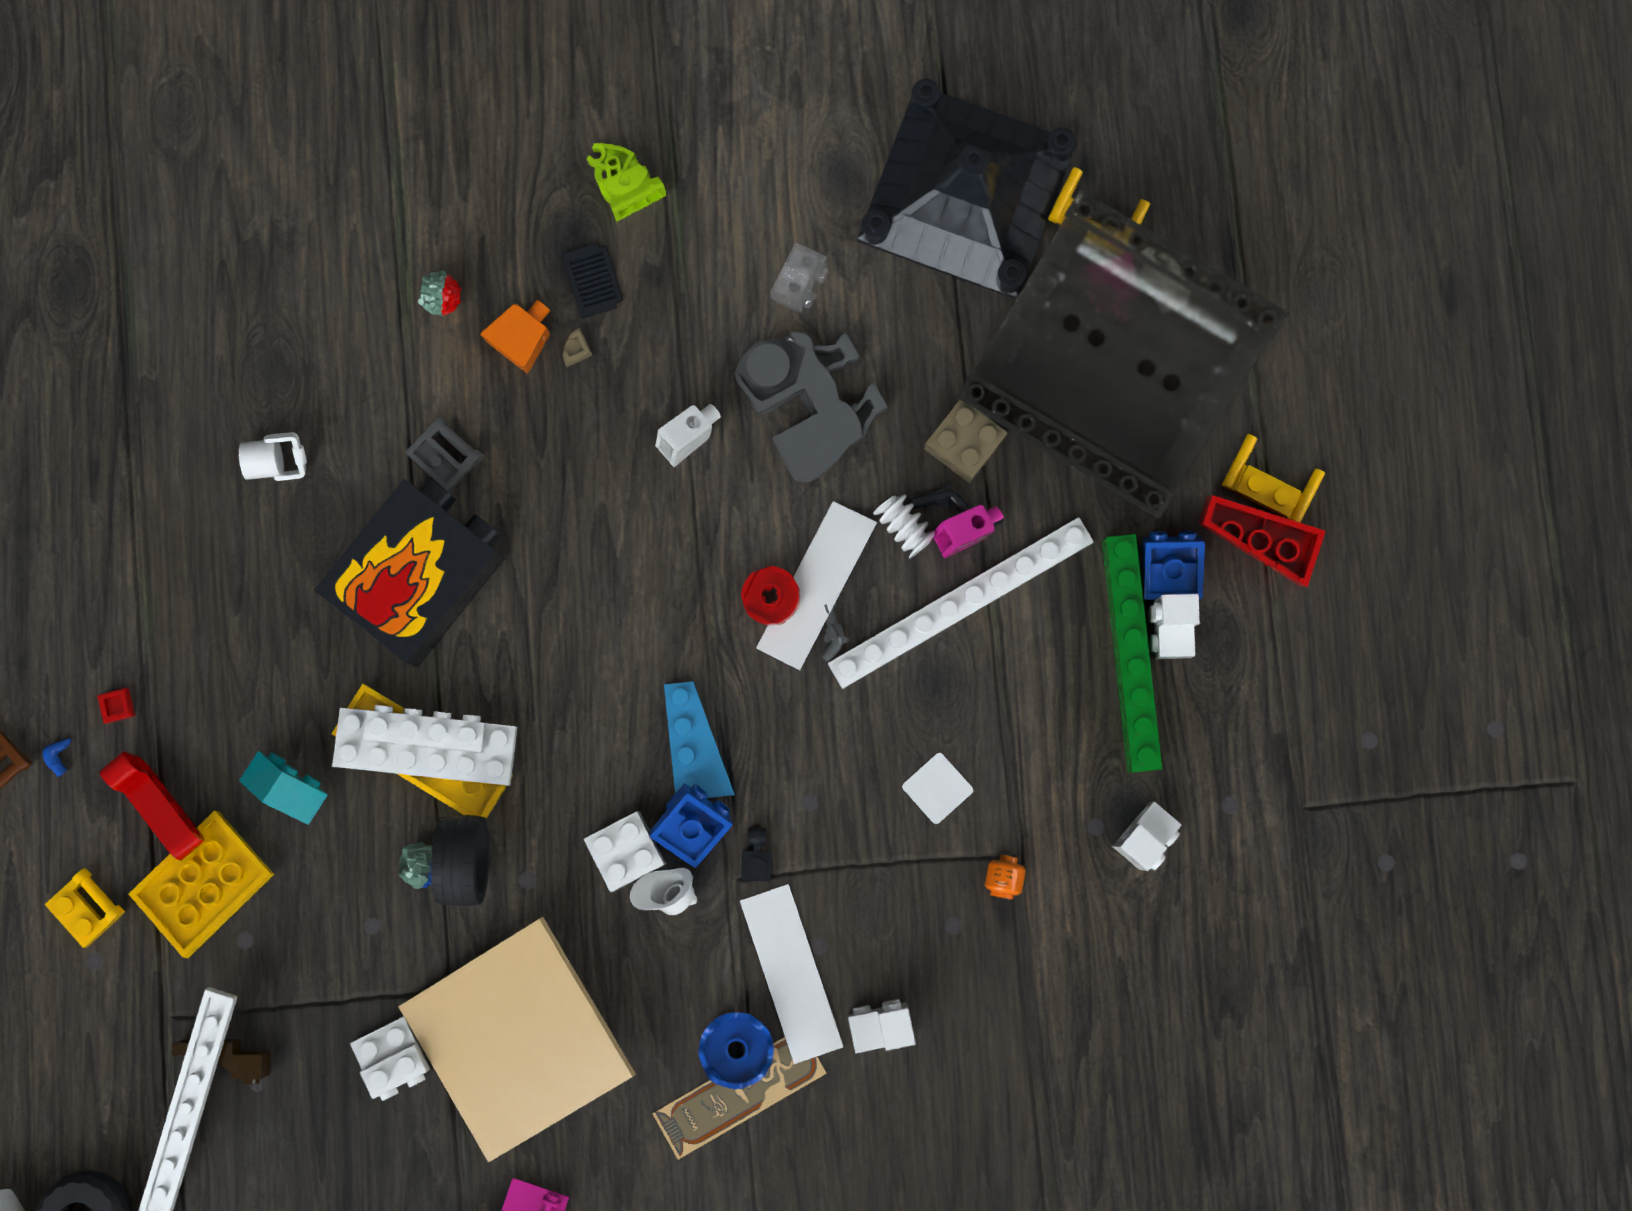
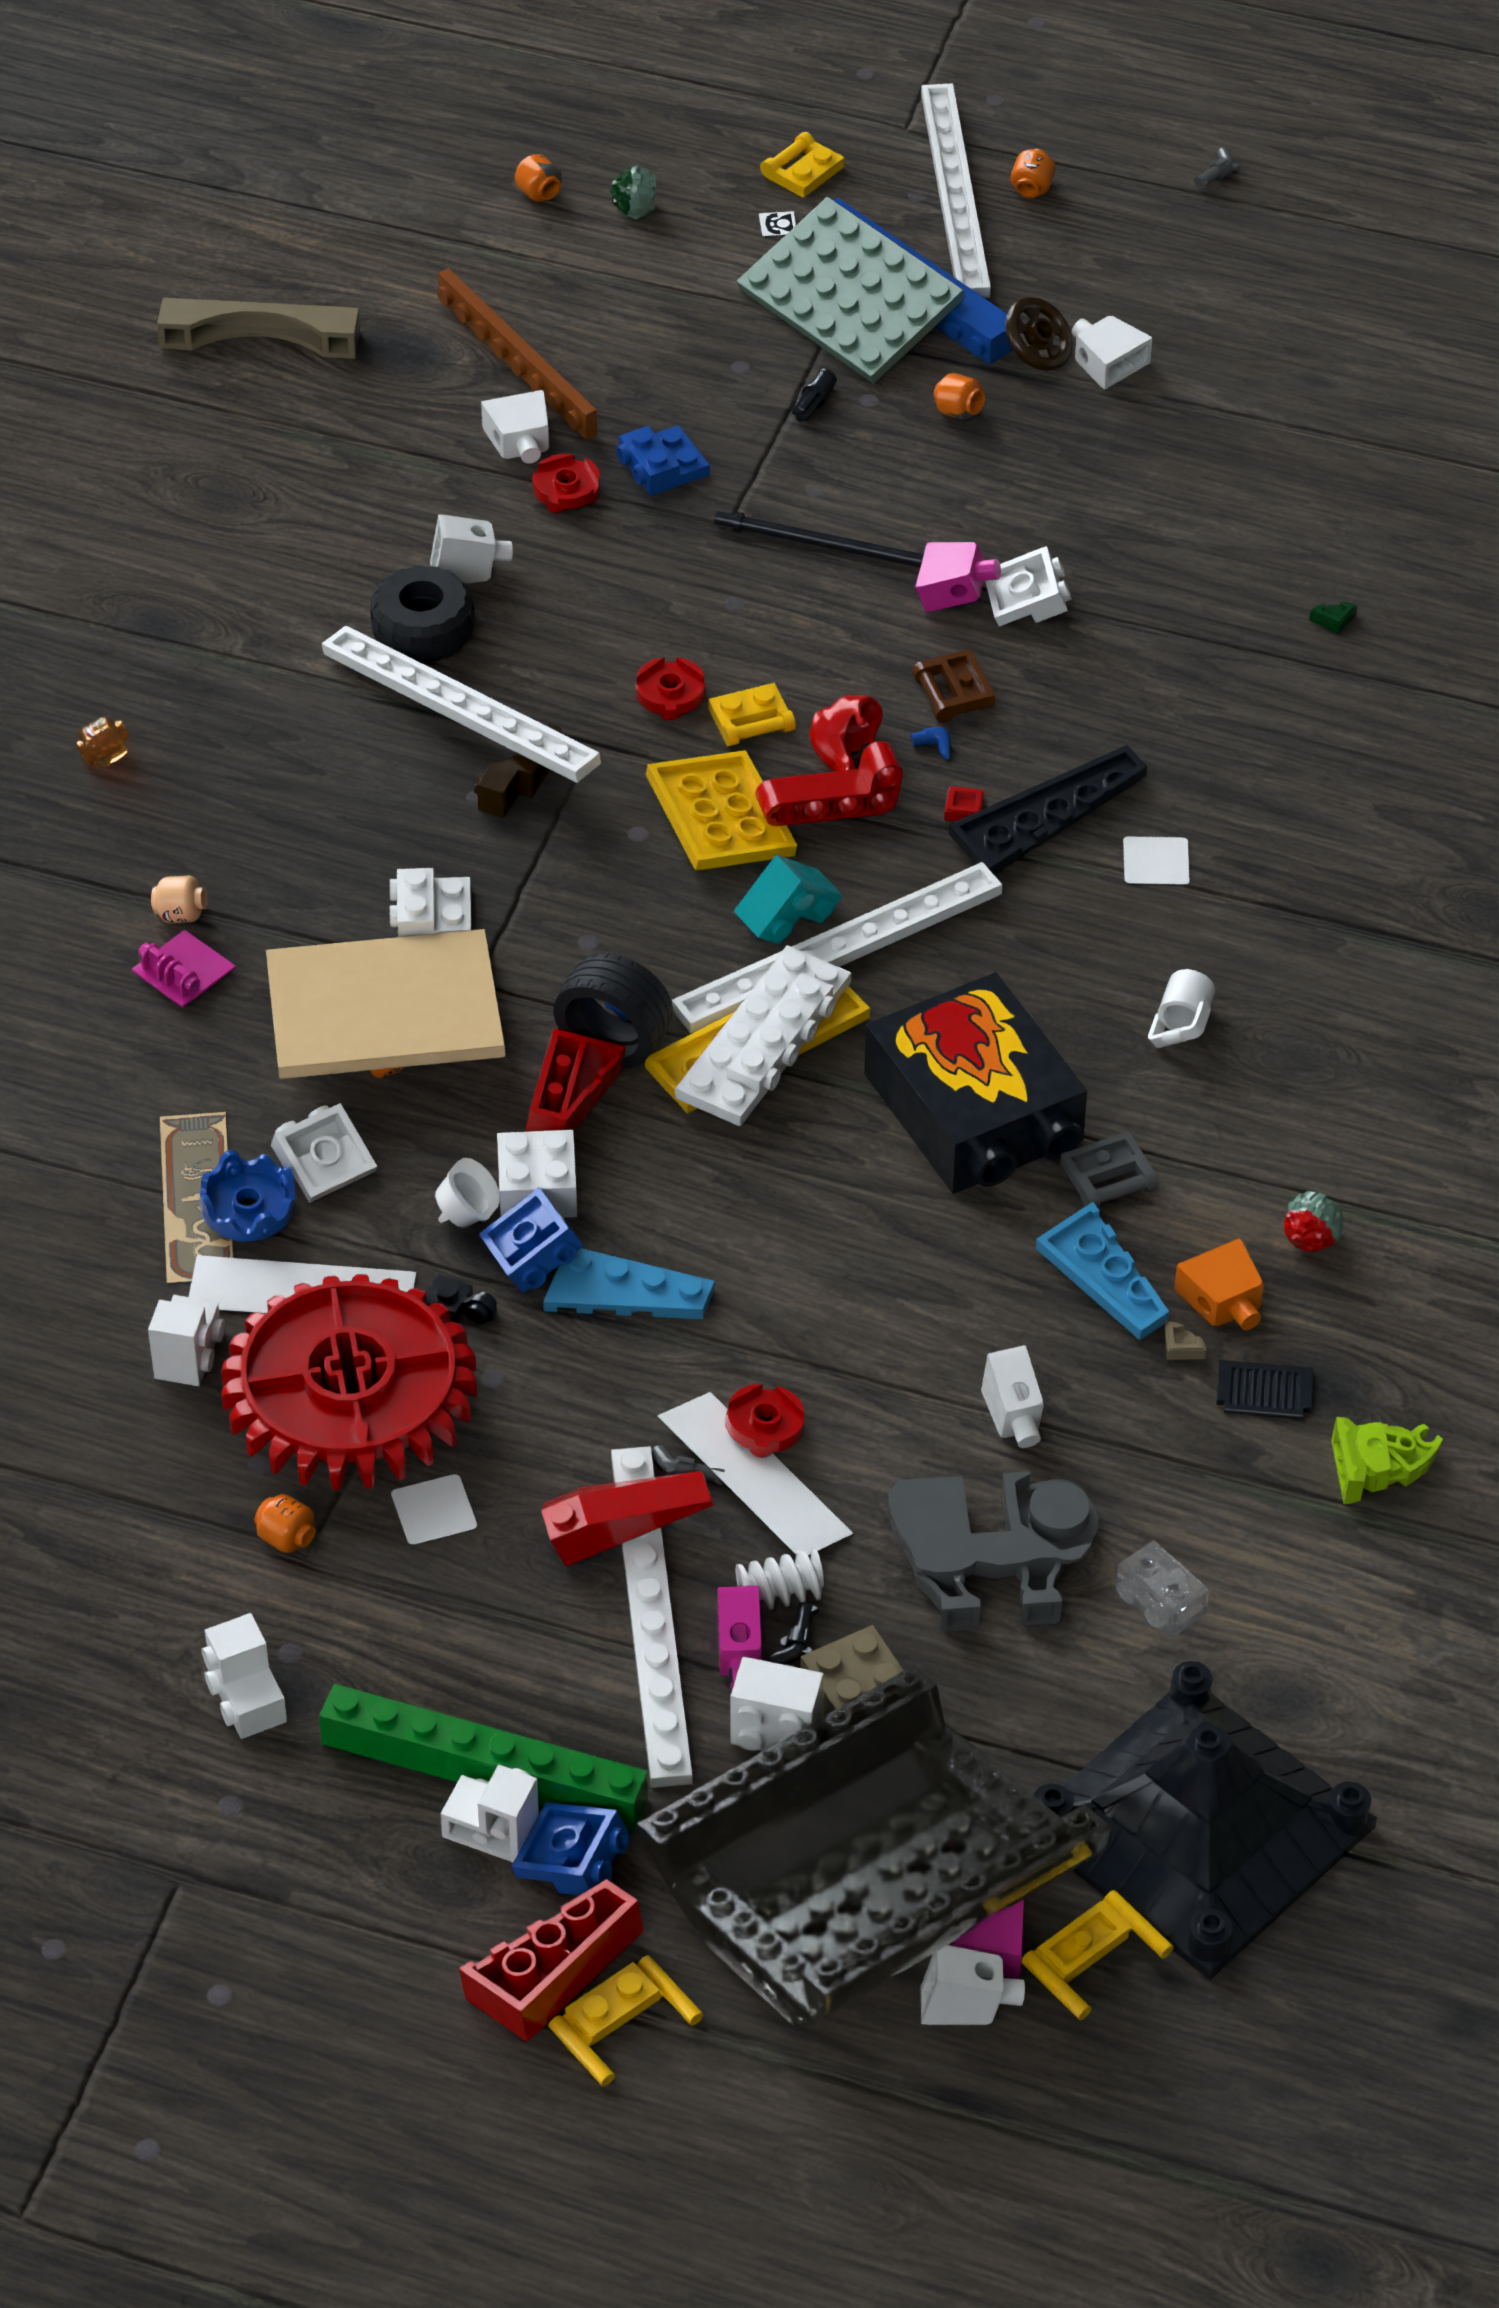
camera: 110 degrees right, 35 degrees down
none -> red gear [221,1274,478,1490]
none -> white plate [271,1103,377,1203]
none -> red wedge [525,1028,626,1132]
none -> red wedge [541,1471,714,1567]
none -> red plate [635,657,706,721]
none -> white plate [672,862,1002,1033]
none -> white brick [730,1656,823,1760]
none -> red piece [809,695,883,772]
none -> black wing [949,745,1147,874]
none -> dark azure wing [1036,1202,1169,1340]
none -> white sticker [1123,836,1190,884]

